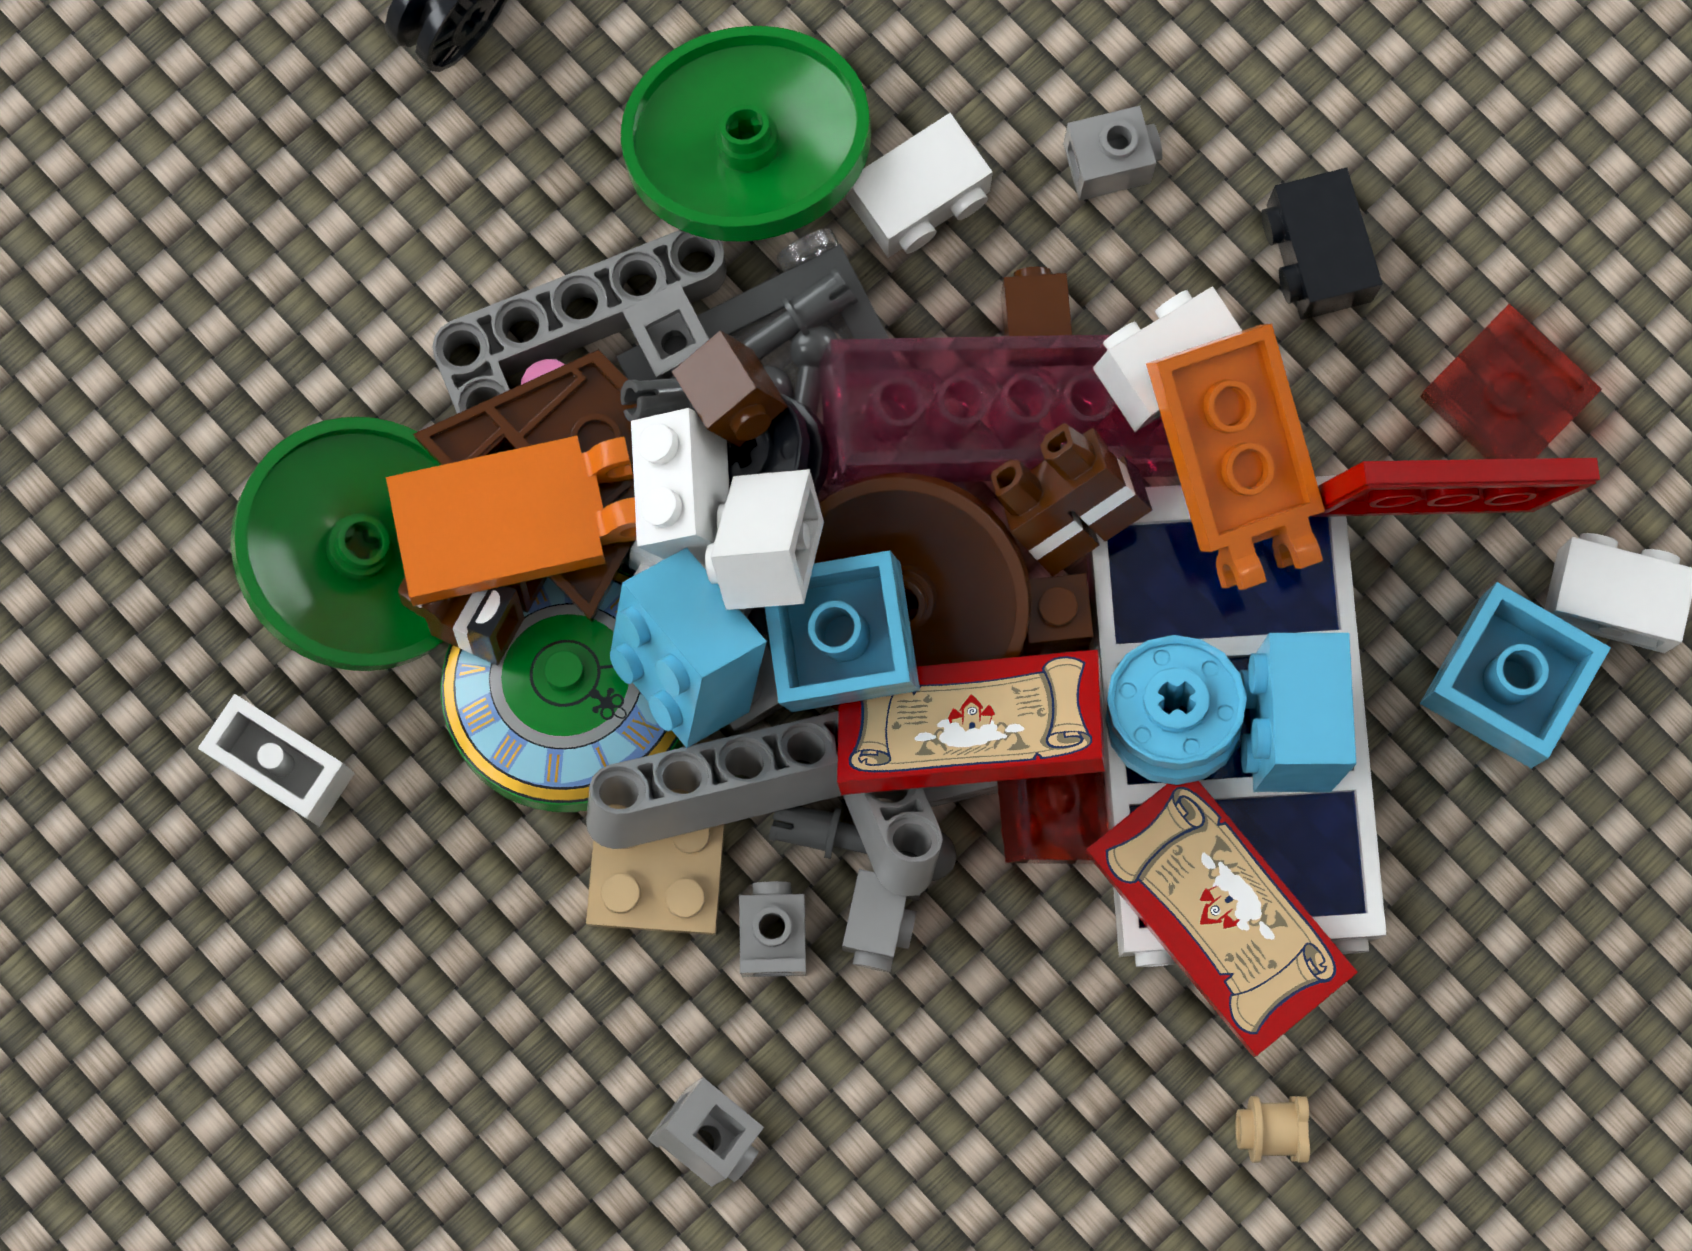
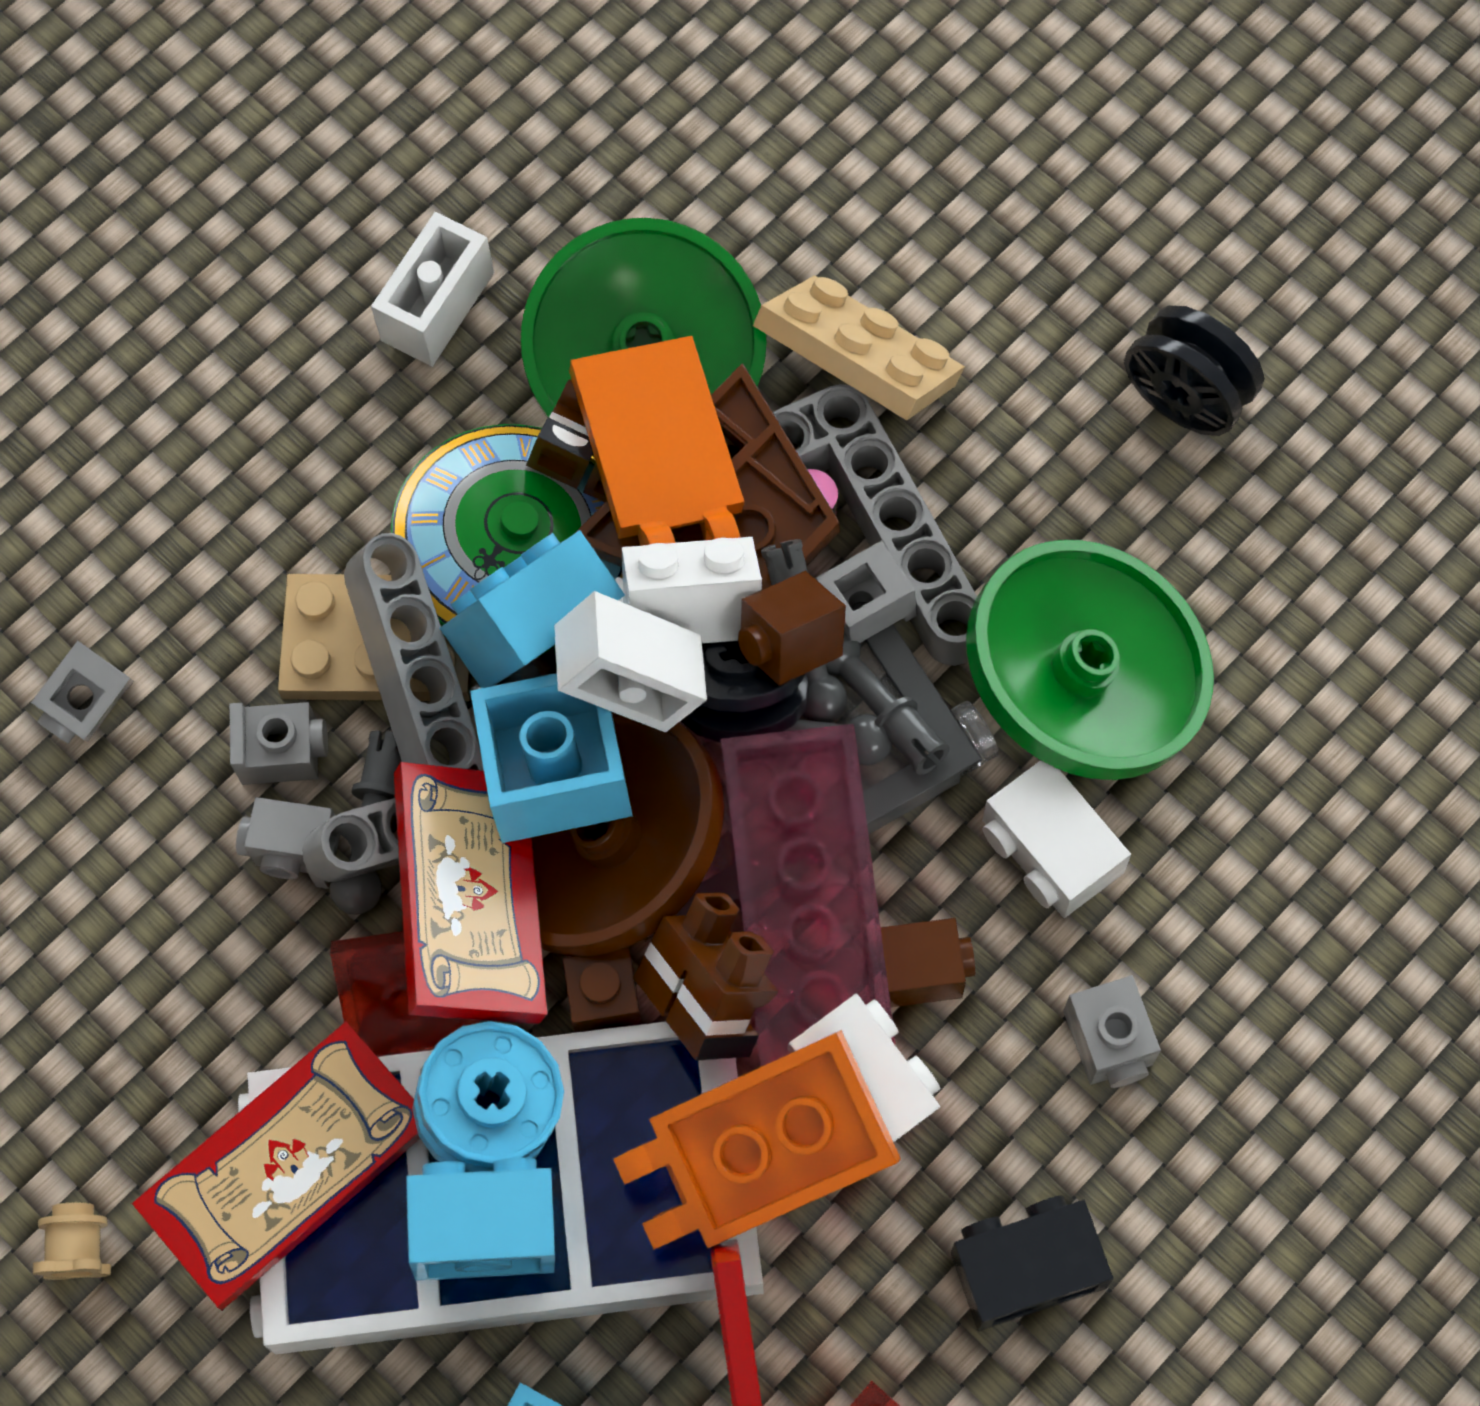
camera: 90 degrees right, 10 degrees down
none -> tan plate [753,275,965,420]

